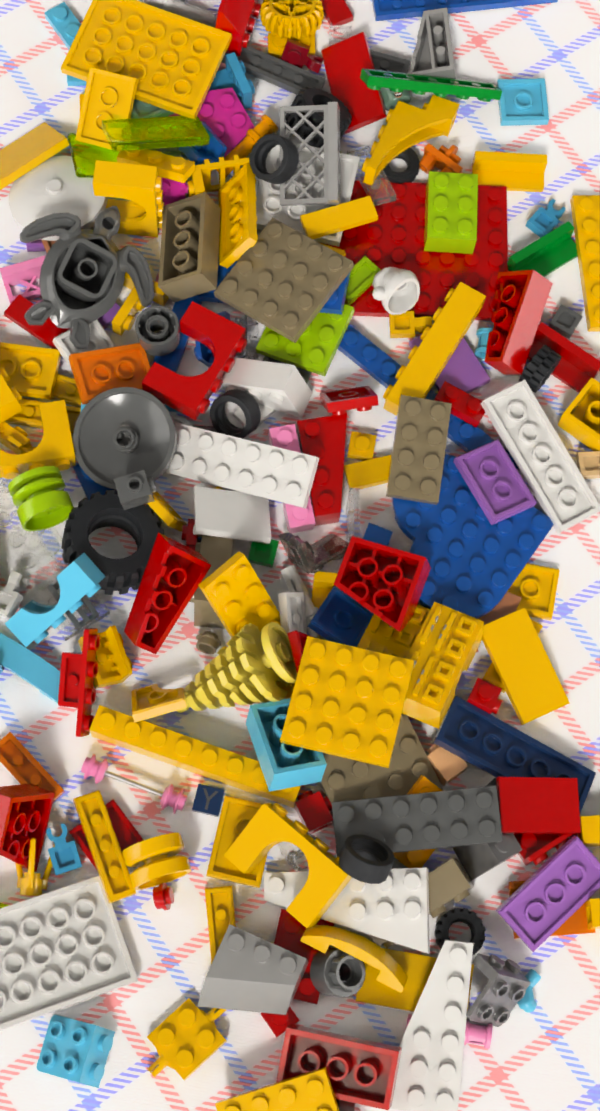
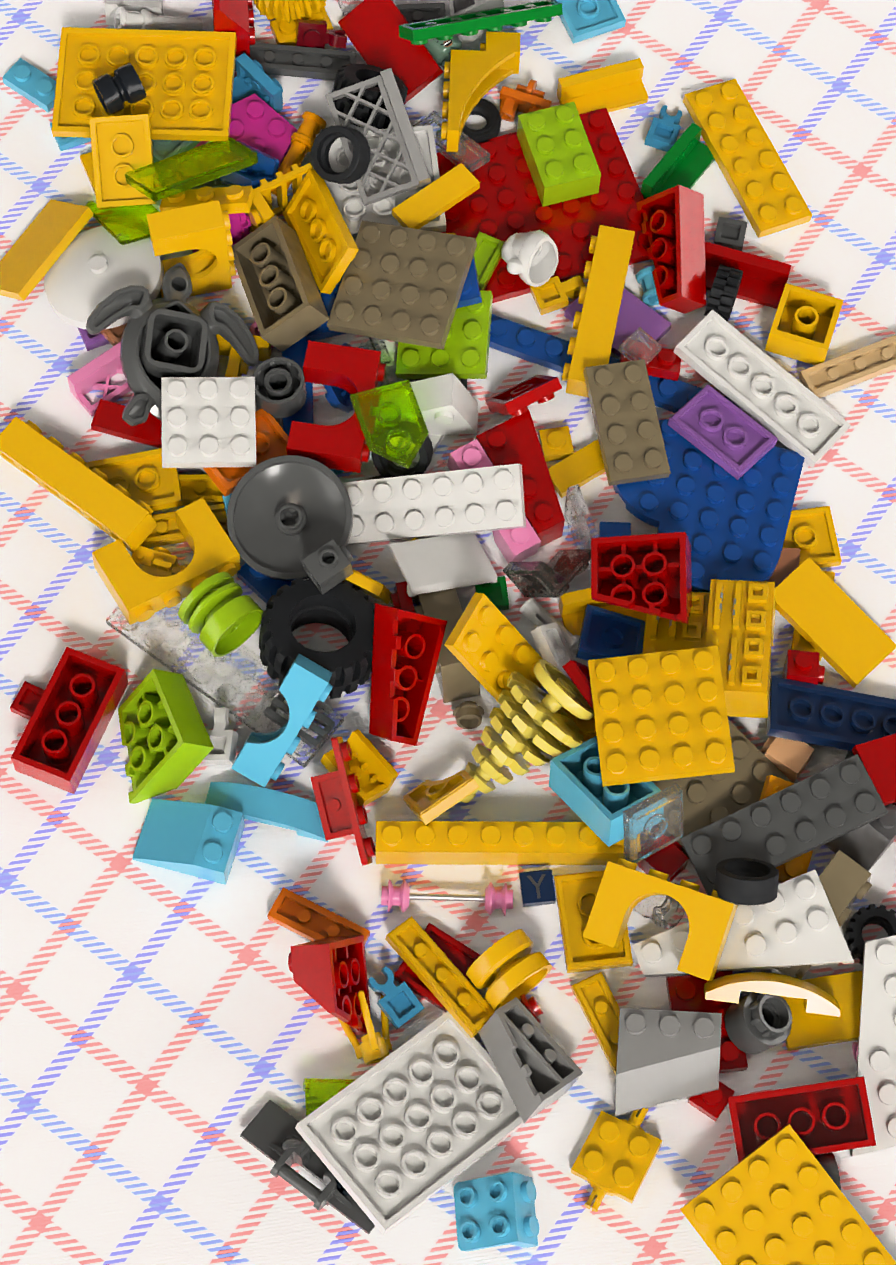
camera: 15 degrees left, 5 degrees down
none -> black wheel [92,63,146,115]
none -> white plate [161,377,256,468]
none -> clear neon green tile [350,379,428,469]
none -> light grey wedge [478,997,583,1123]
none -> clear tile [618,327,662,364]
none -> clear tile [623,783,683,863]

